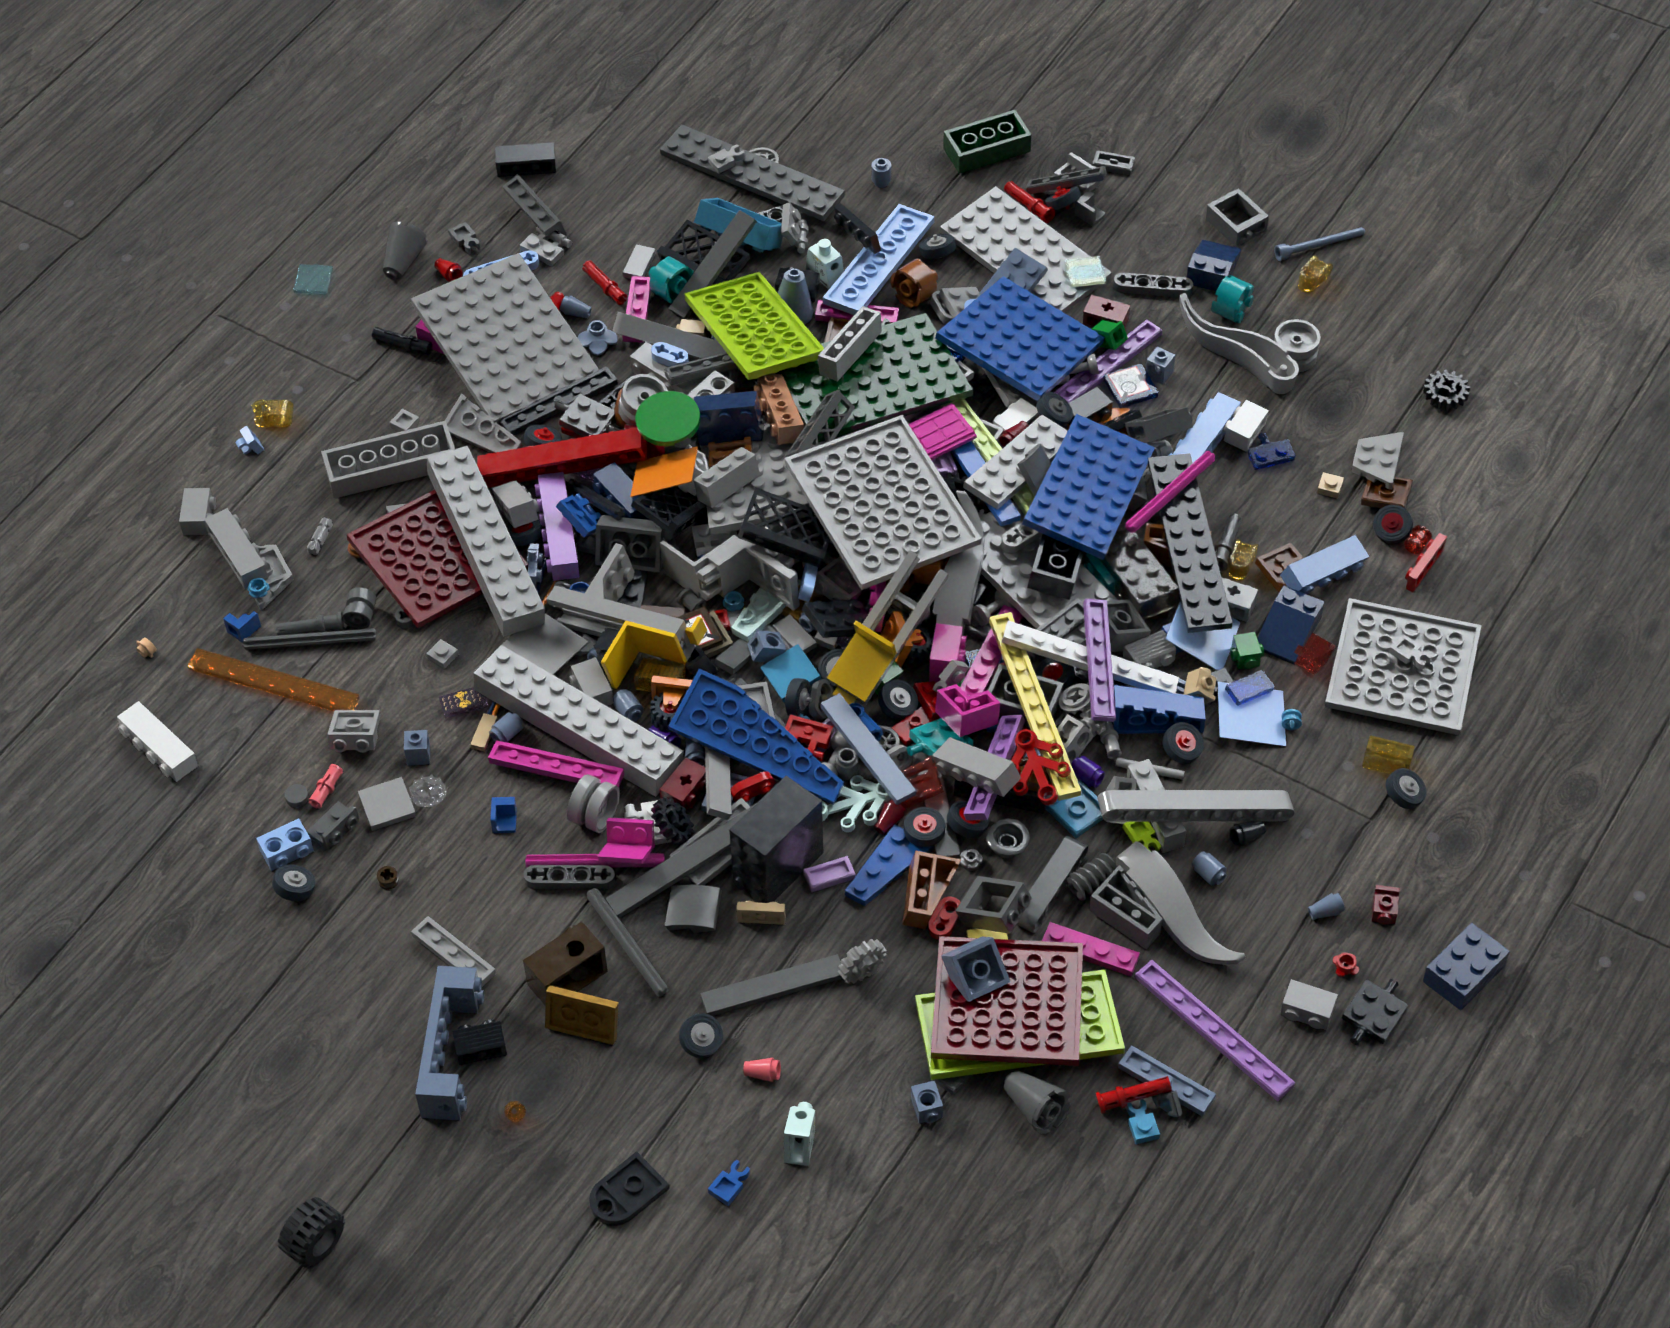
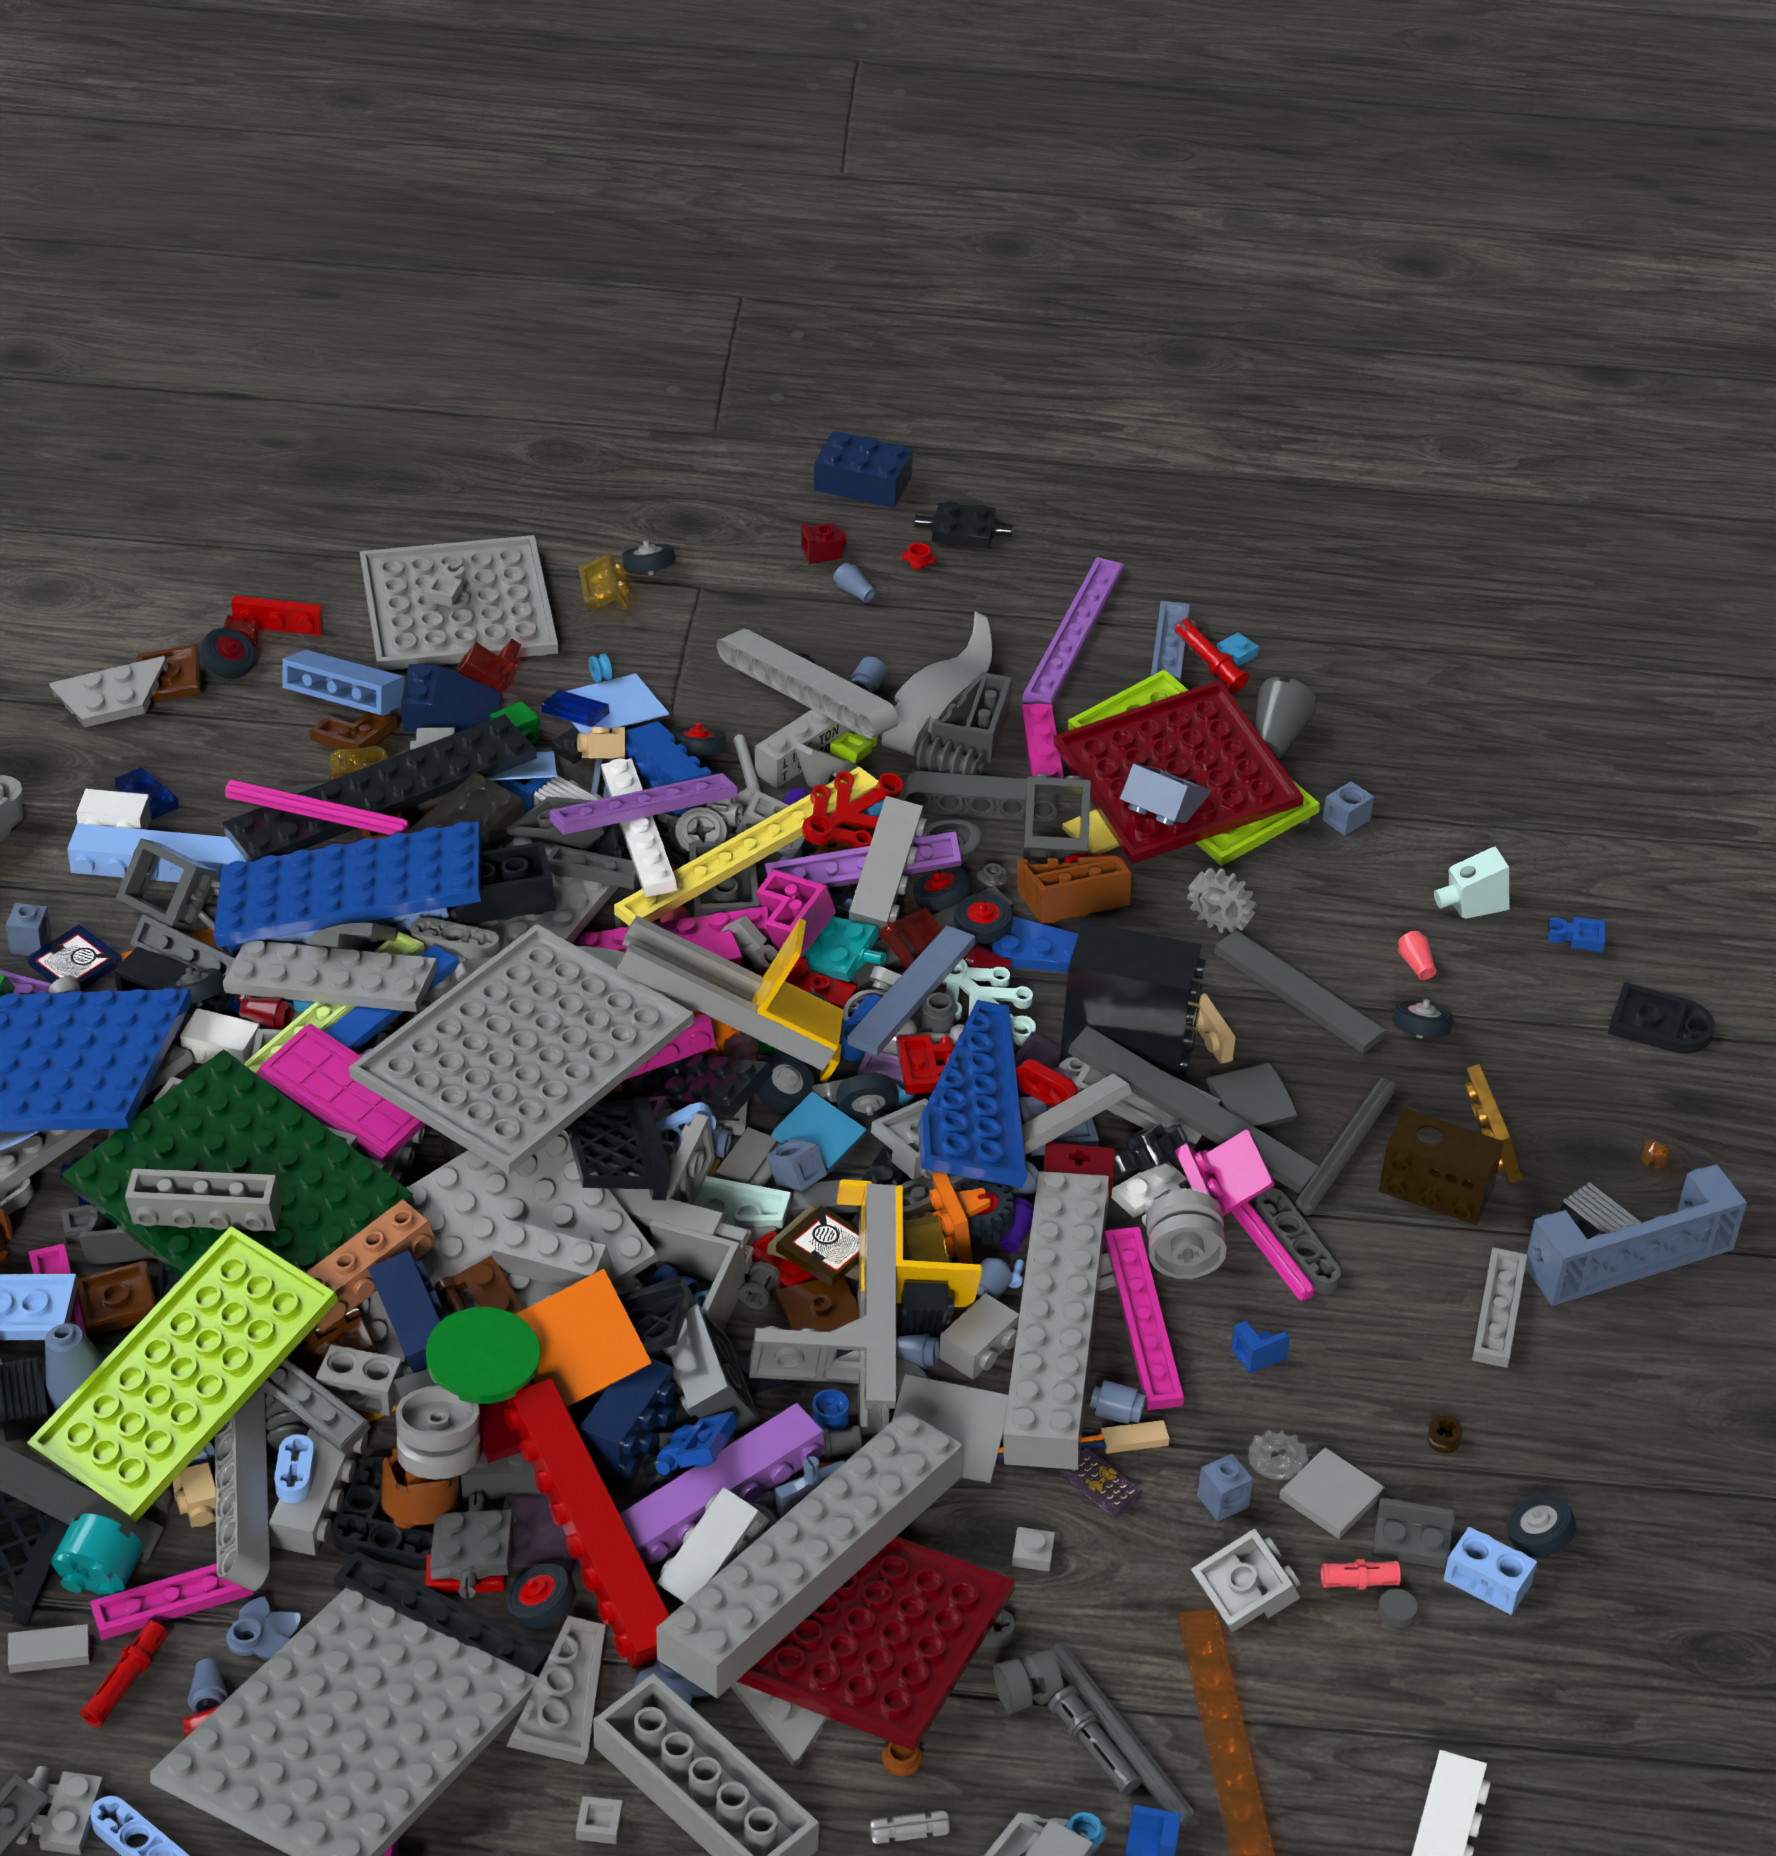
camera: 120 degrees left, 10 degrees down
black axle [565,478,625,519] -> none
dark grey fence [785,390,855,457] -> none
light grey brick [1280,979,1338,1030] -> none
tan plate [1317,472,1344,498] -> none

